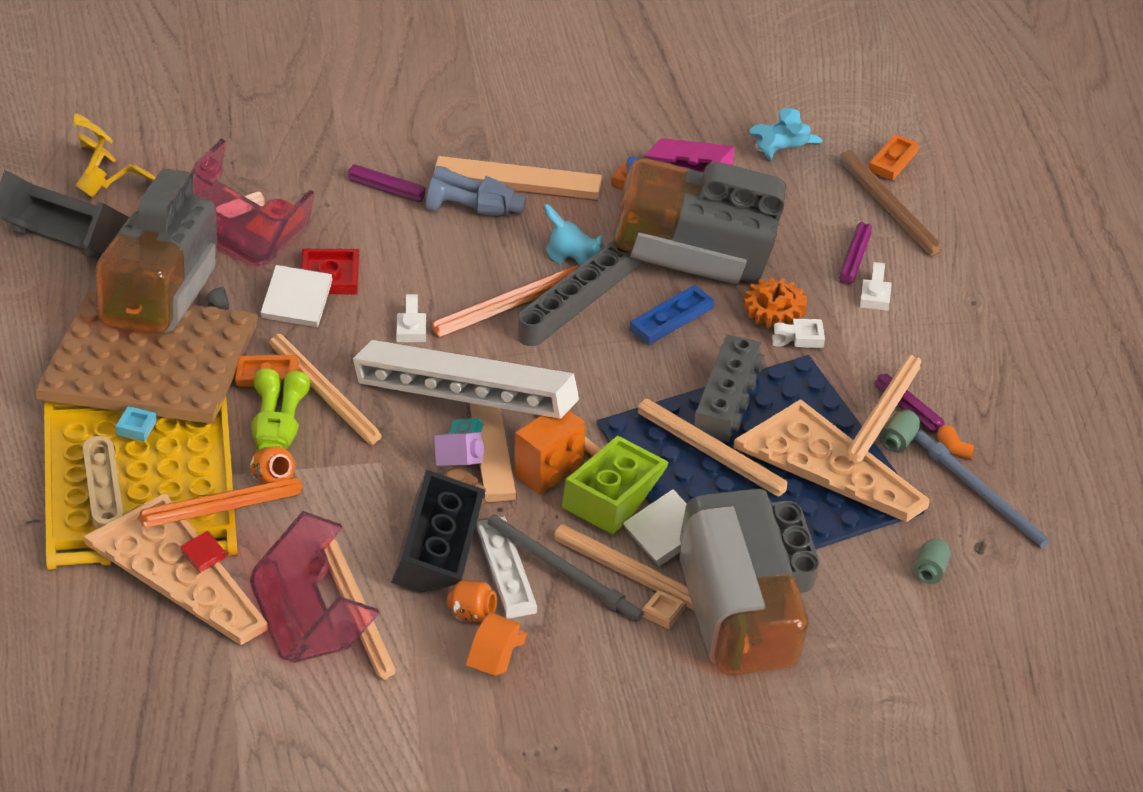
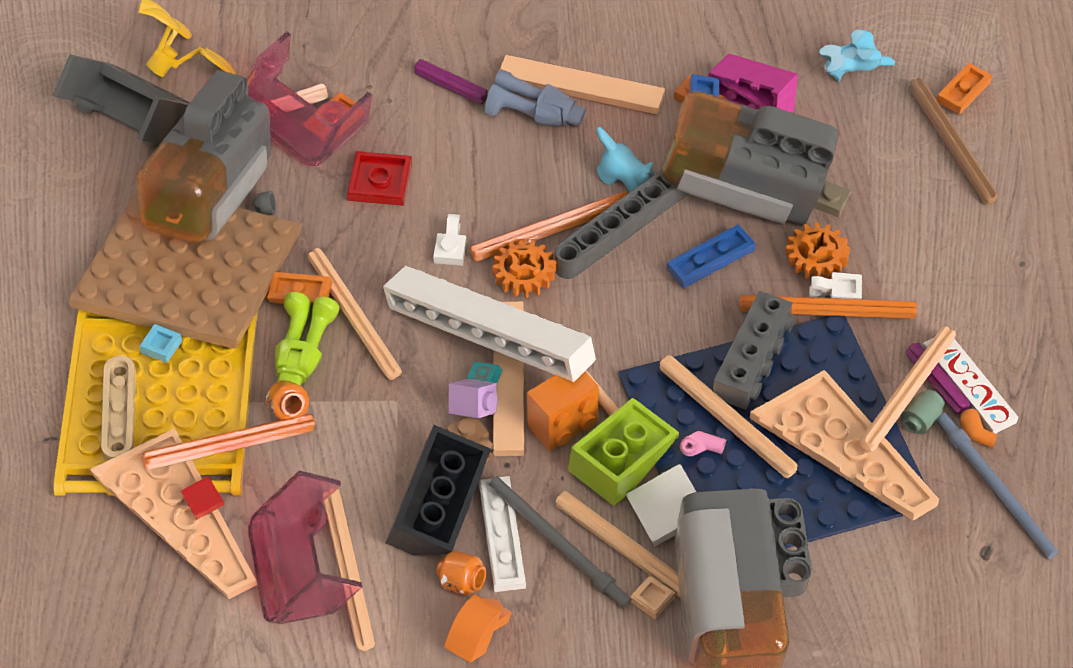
camera: 10 degrees right, 10 degrees up
white tile [261,265,333,328] -> none
magenta axle [839,222,872,284] -> none
white plate [860,262,892,311] -> none
sand green brick [913,538,951,584] -> none
none -> orange gear [492,239,556,298]
none -> bright pink arm [680,431,726,456]
none -> orange axle [739,295,917,319]
none -> dark tan plate [814,181,851,218]
none -> white tile [922,338,1018,433]

